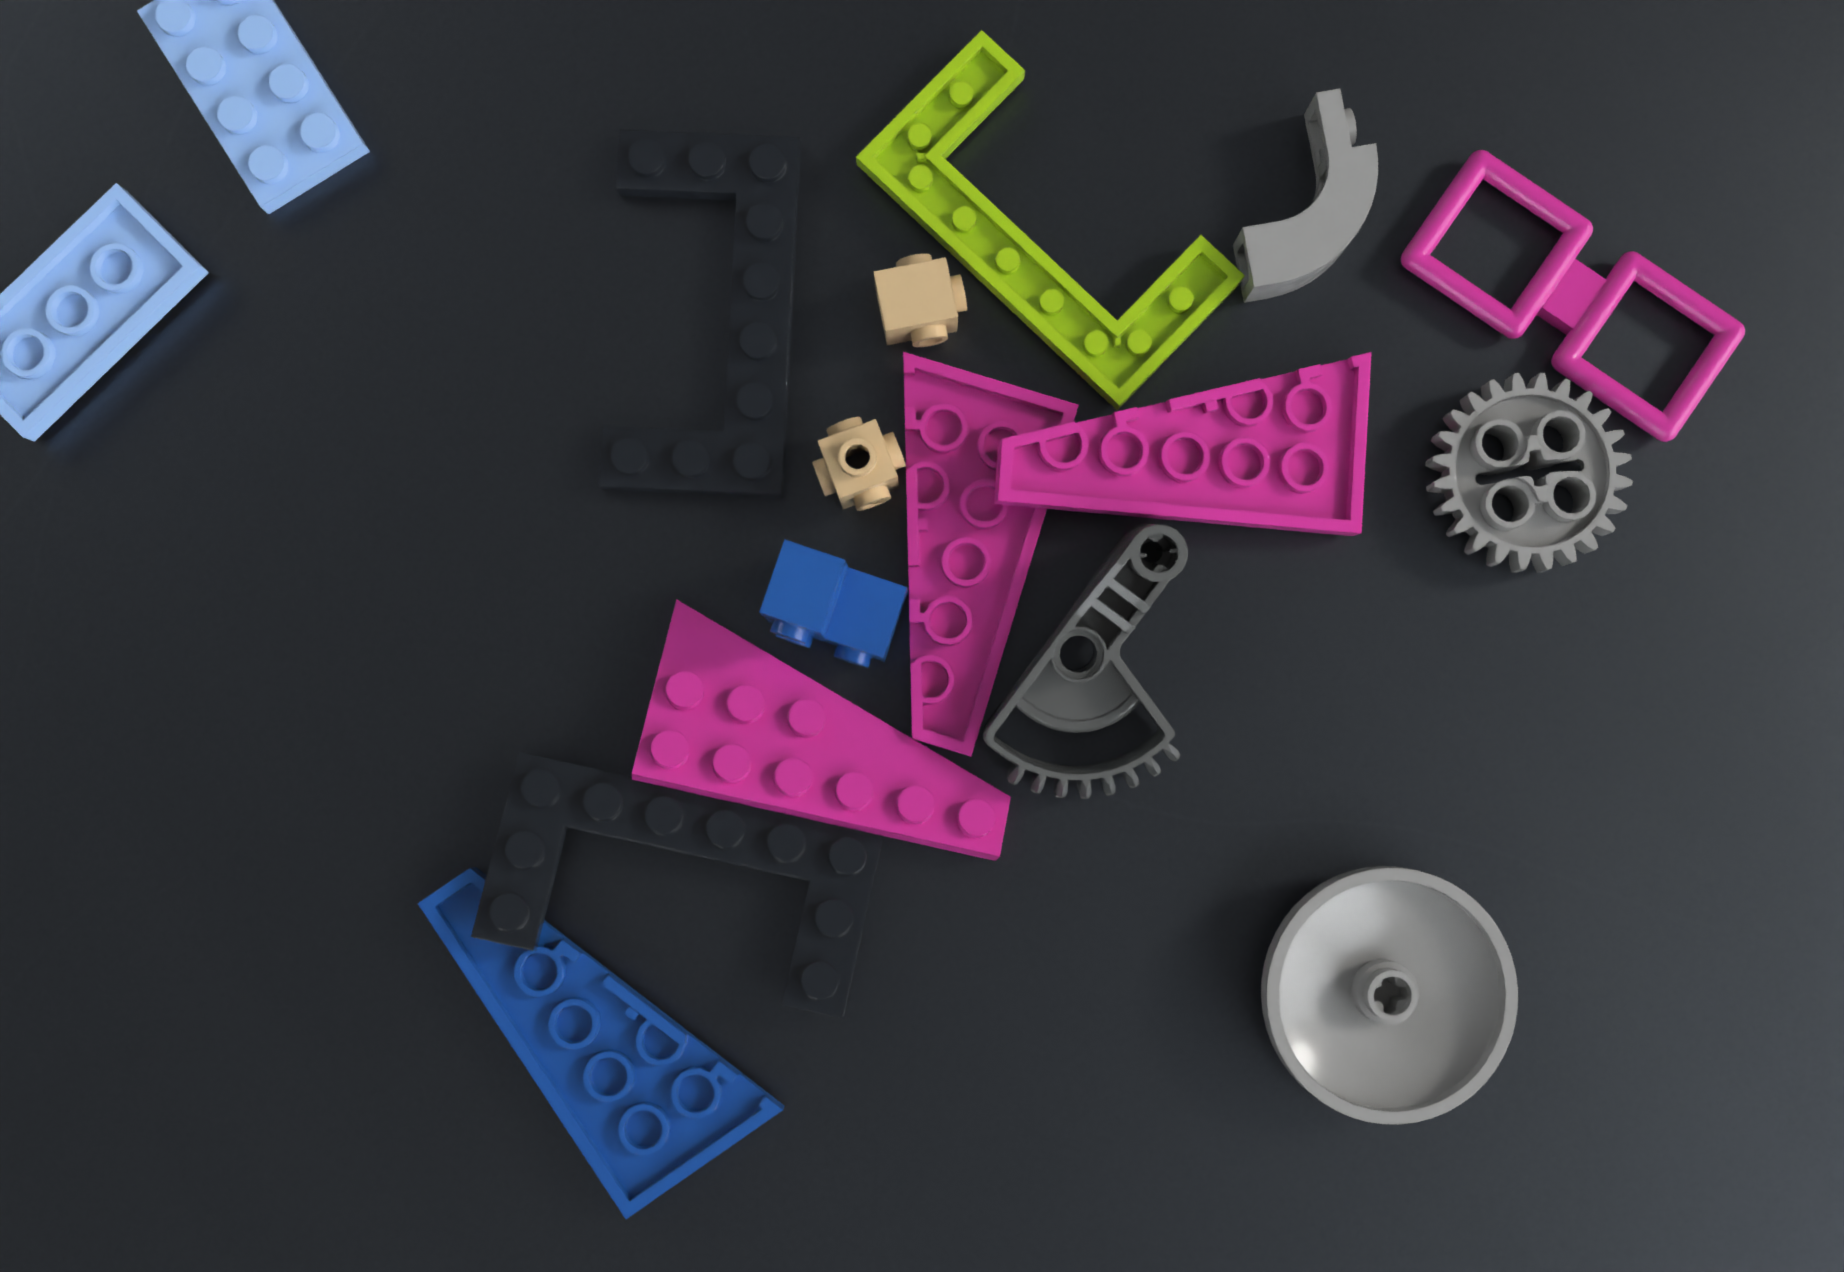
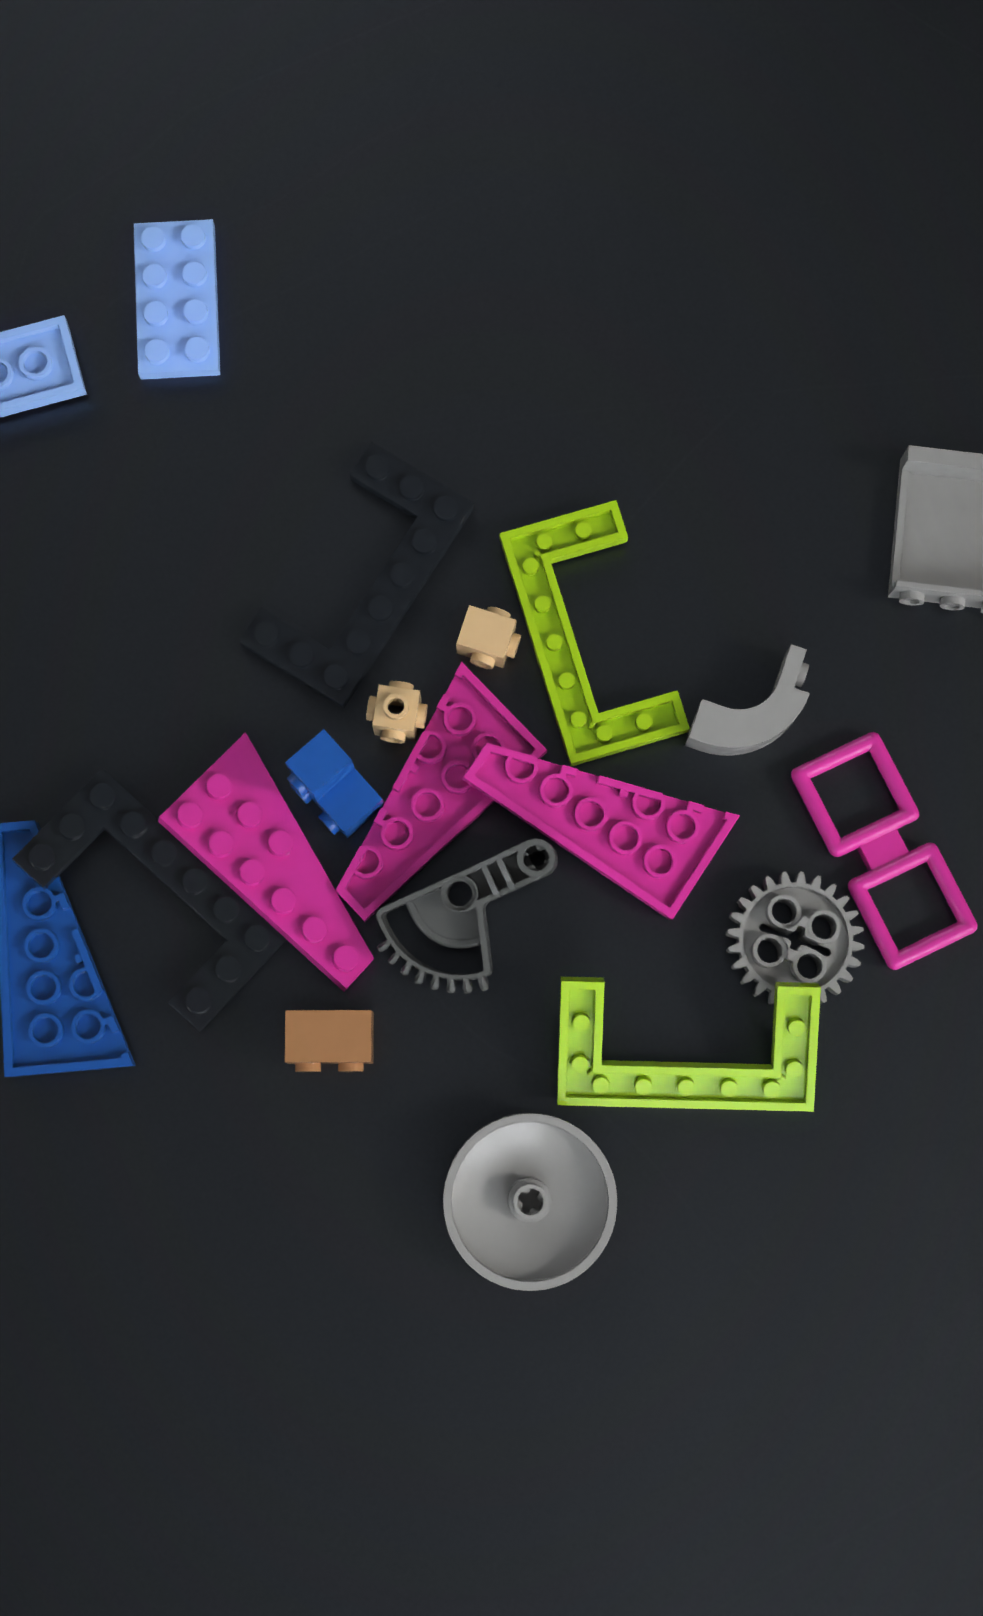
camera: 25 degrees right, 5 degrees down
none -> medium nougat brick [285,1010,374,1072]
none -> lime plate [557,976,821,1112]

